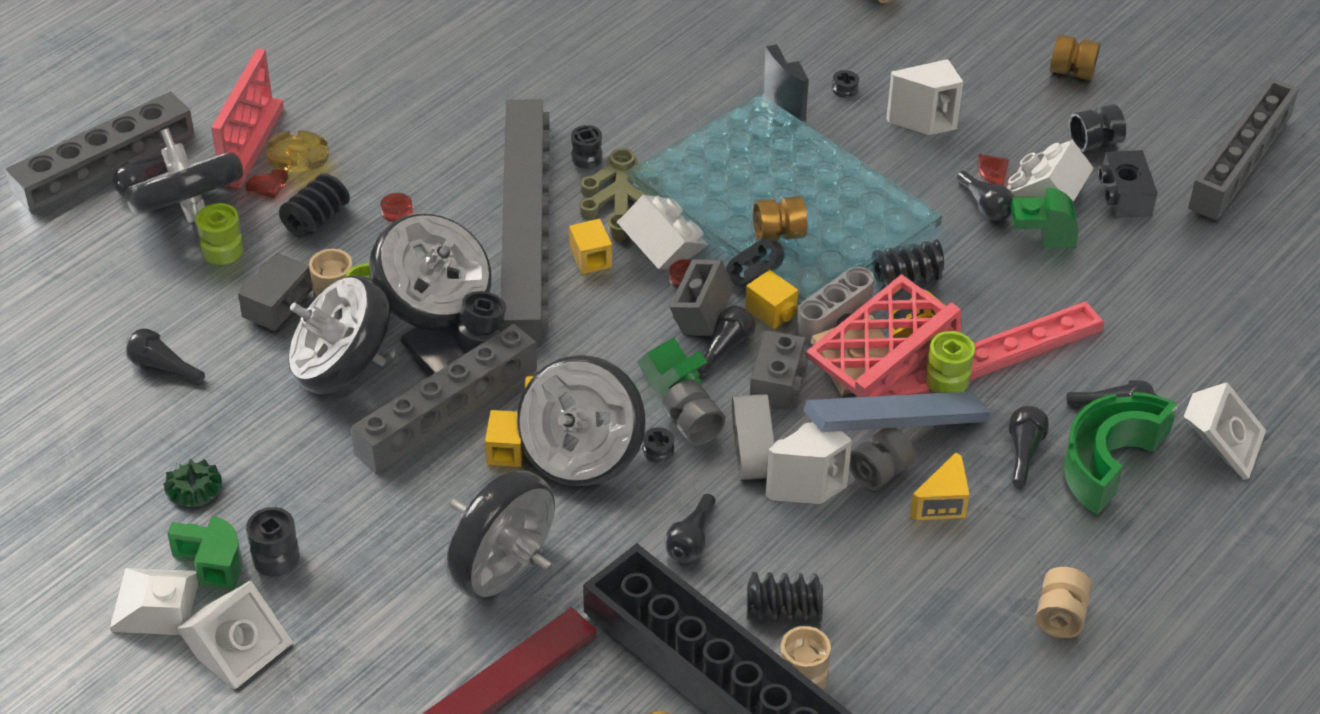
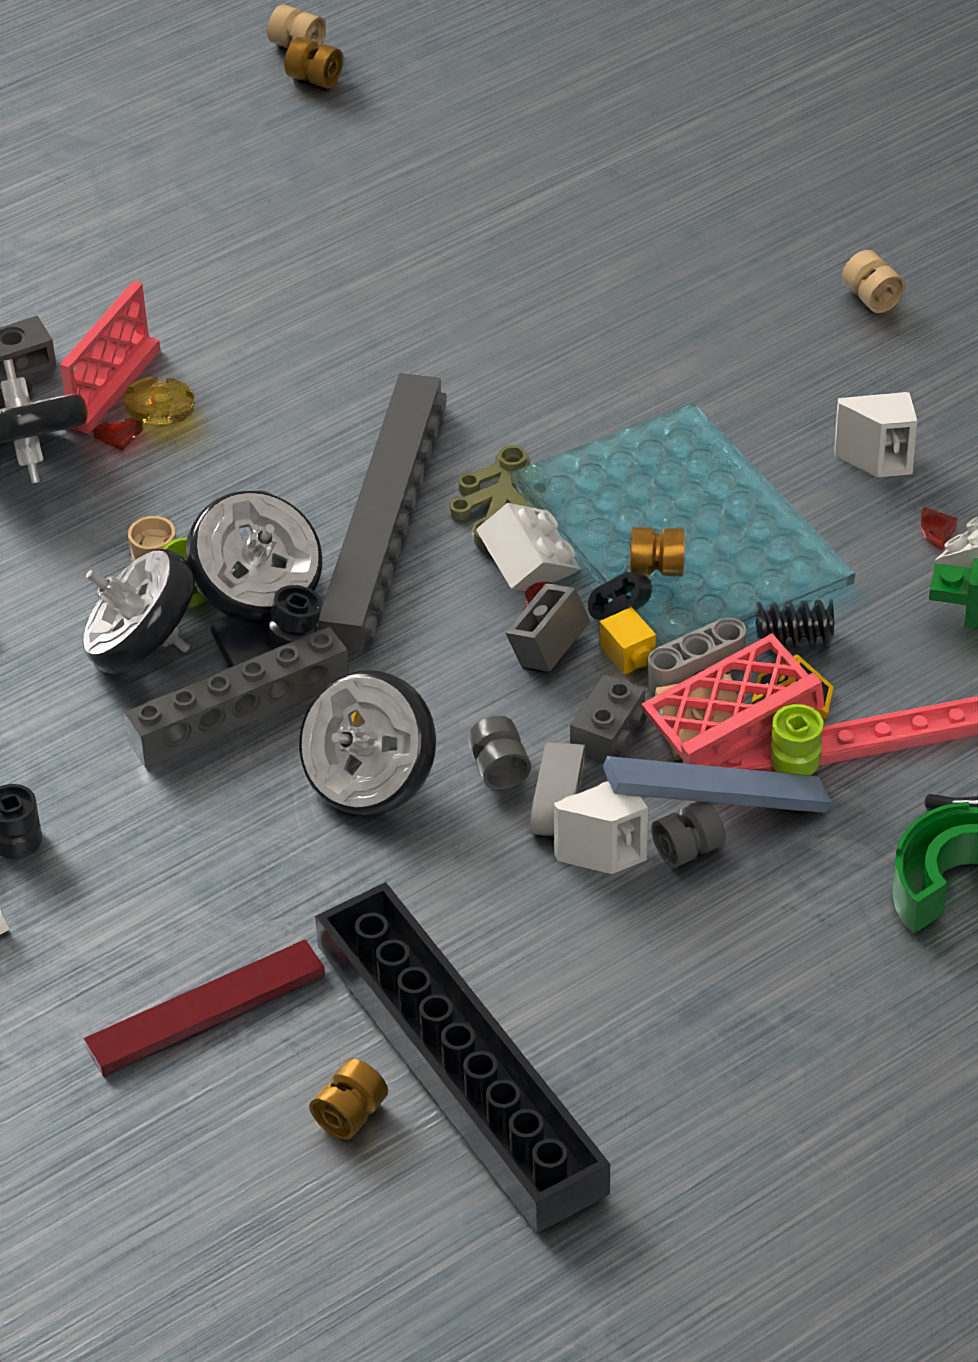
camera: 15 degrees right, 0 degrees up
lime wheel [195,203,244,265] -> none
dark grey brick [238,253,312,331] -> none
black piece [279,173,350,238] -> none
clear red tile [380,192,413,222] -> none
wheel [446,470,555,599] -> none
yellow brick [485,410,524,467] -> none
yellow brick [569,219,612,275] -> none
black wheel [571,125,603,169] -> none
green brick [637,337,707,397] -> none
black bush [643,427,674,462] -> none
black piece [663,494,716,563] -> none
black piece [698,306,756,377] -> none
black piece [746,572,823,621] -> none
black slope [763,44,809,128] -> none
tan wheel [780,626,831,690] -> none
black bush [831,70,859,98] -> none
yellow slope [910,453,970,520] -> none
black piece [956,170,1014,222] -> none
black piece [1009,406,1049,488] -> none
tan wheel [1035,567,1093,638] -> none

